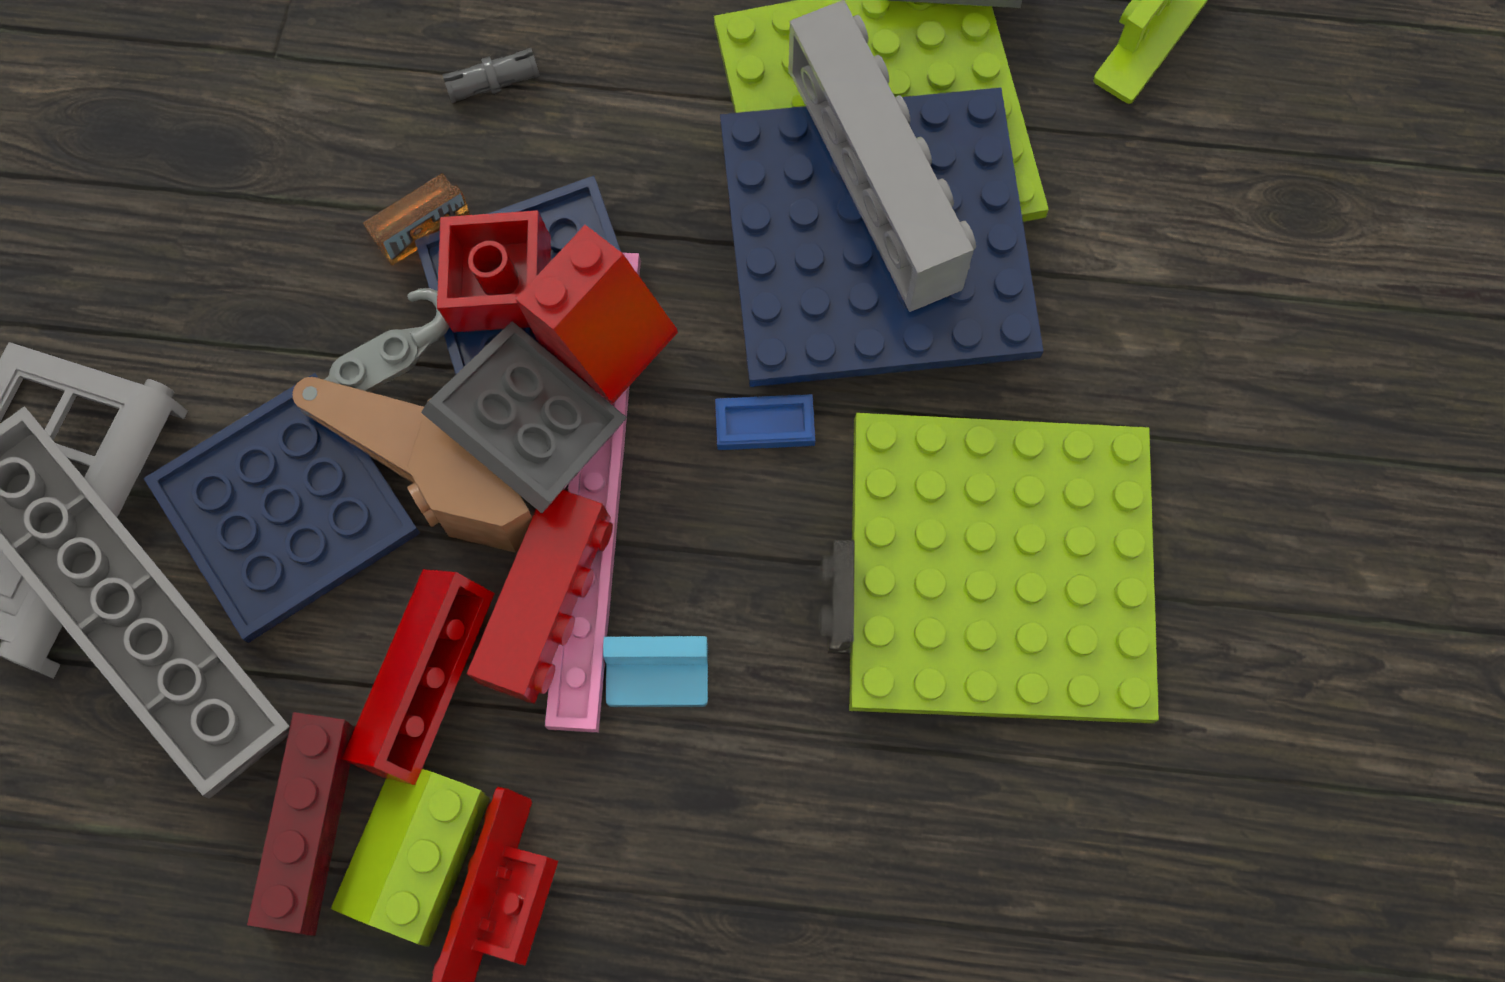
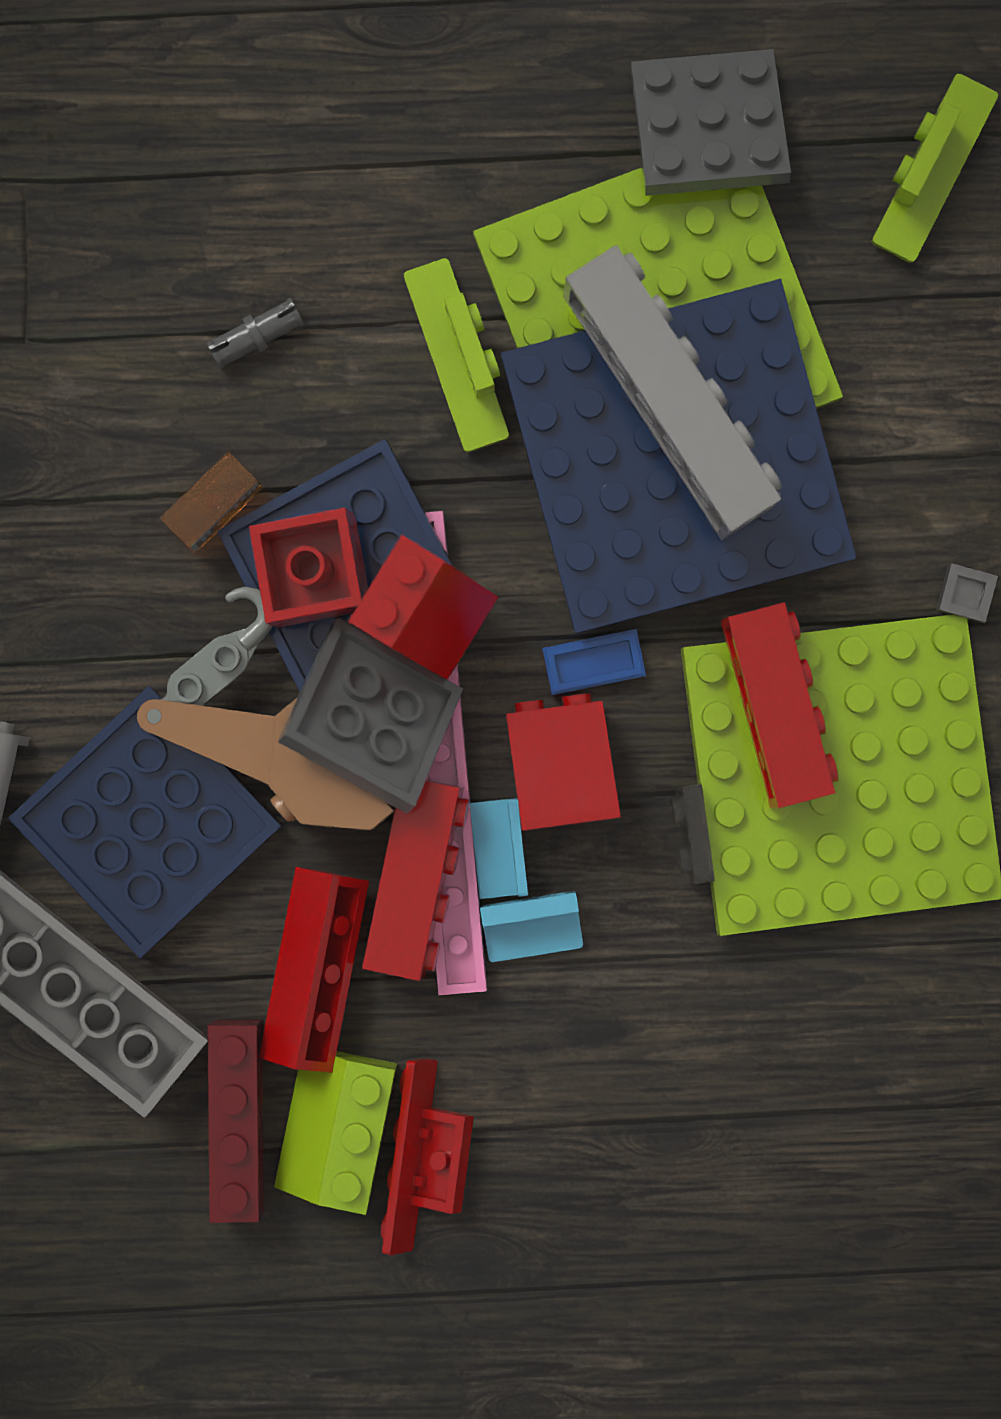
camera: 10 degrees left, 15 degrees up
none -> lime bracket [404,258,509,453]
none -> medium azure panel [470,798,528,899]
none -> red slope [506,693,620,831]
none -> red brick [721,602,838,809]
none -> flat silver plate [936,563,998,623]

